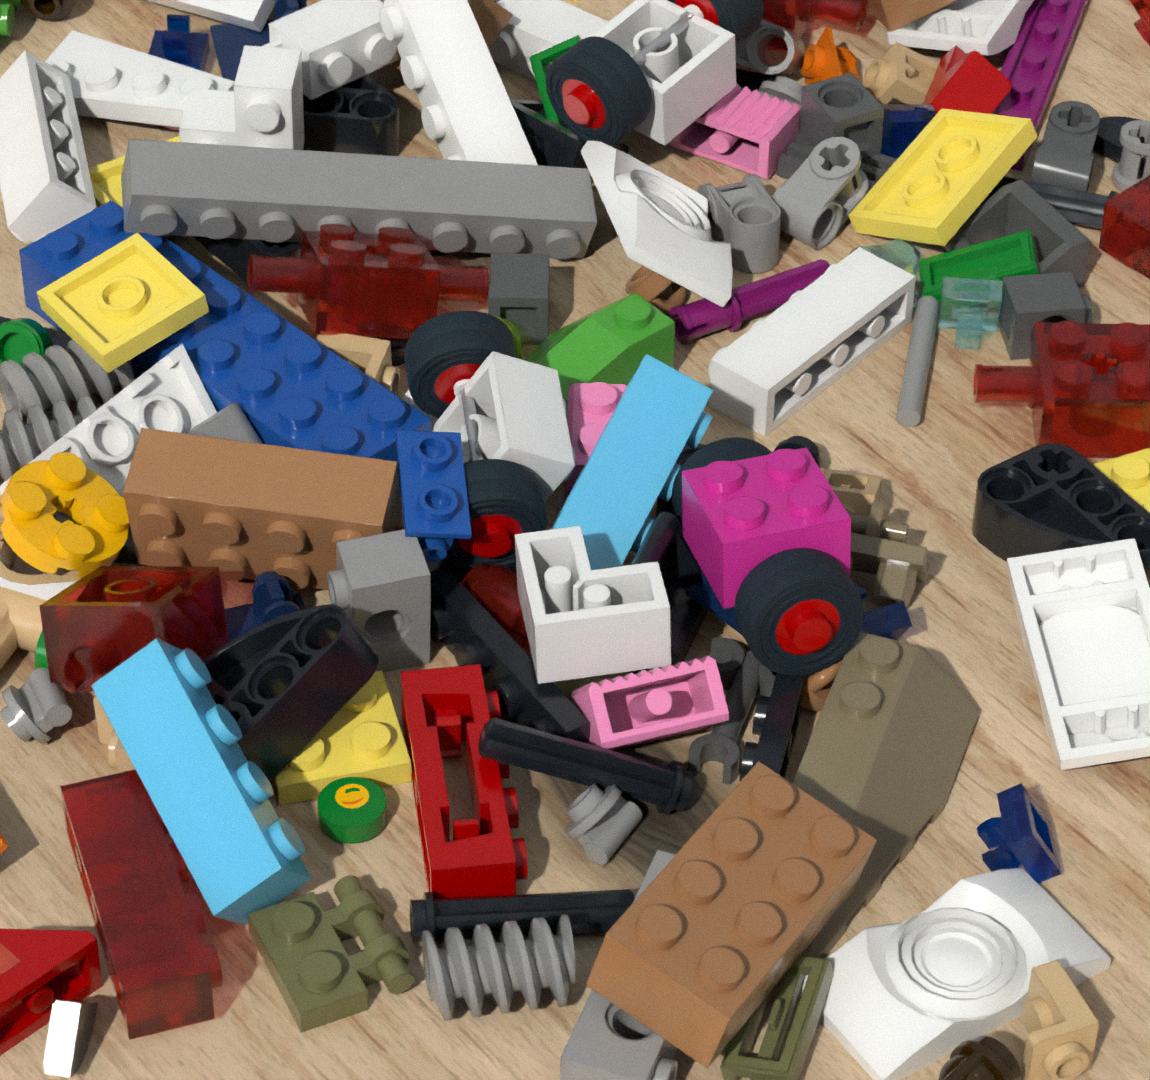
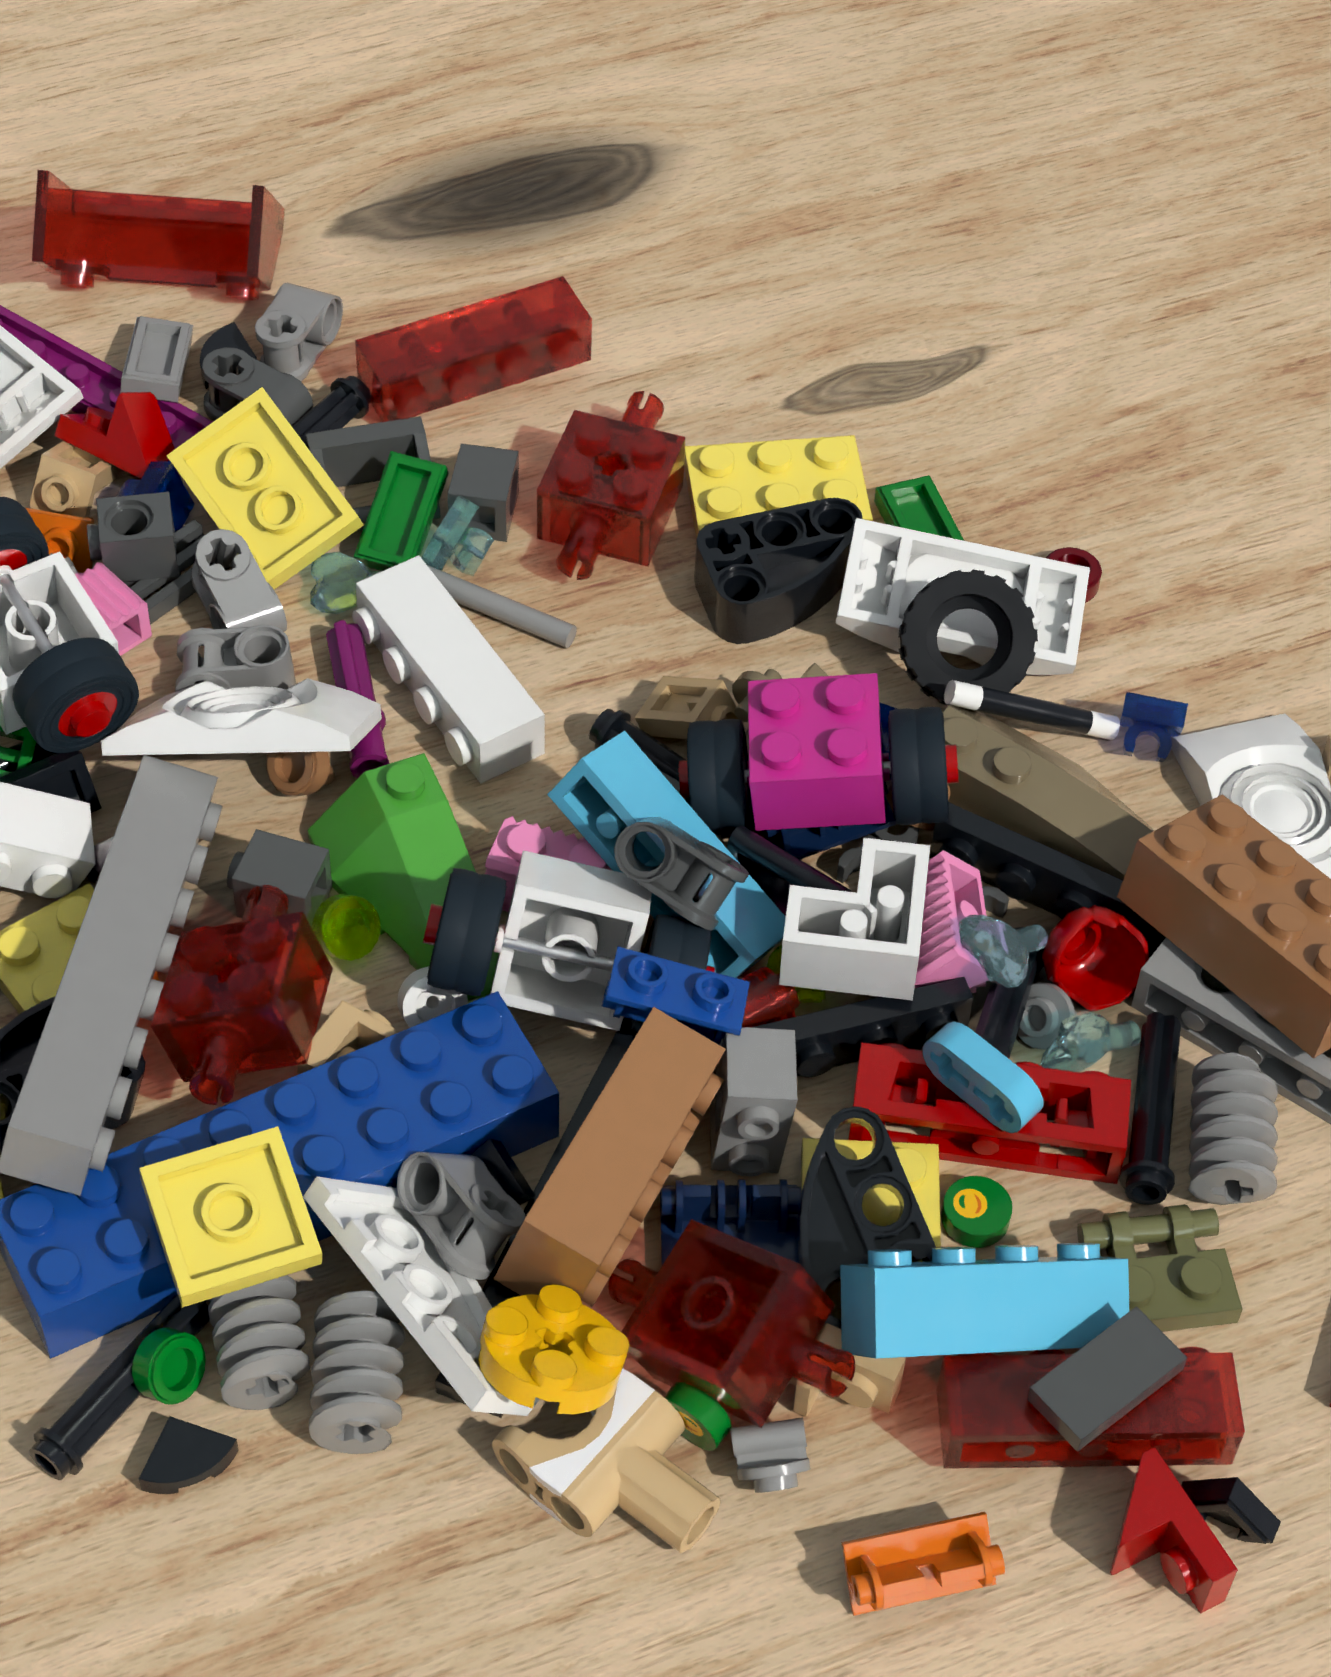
camera: 75 degrees left, 10 degrees up
none -> light grey tile [120,316,193,403]
none -> dark grey piece [614,817,749,931]
none -> black tyre [898,569,1038,705]
none -> medium azure beam [922,1021,1044,1133]
none -> black bar [944,680,1120,740]
none -> clear light blue rock [959,915,1048,988]
none -> dark grey tile [1027,1306,1188,1452]
none -> clear light blue rock [1040,1010,1141,1072]
none -> red hair [1042,905,1149,1011]

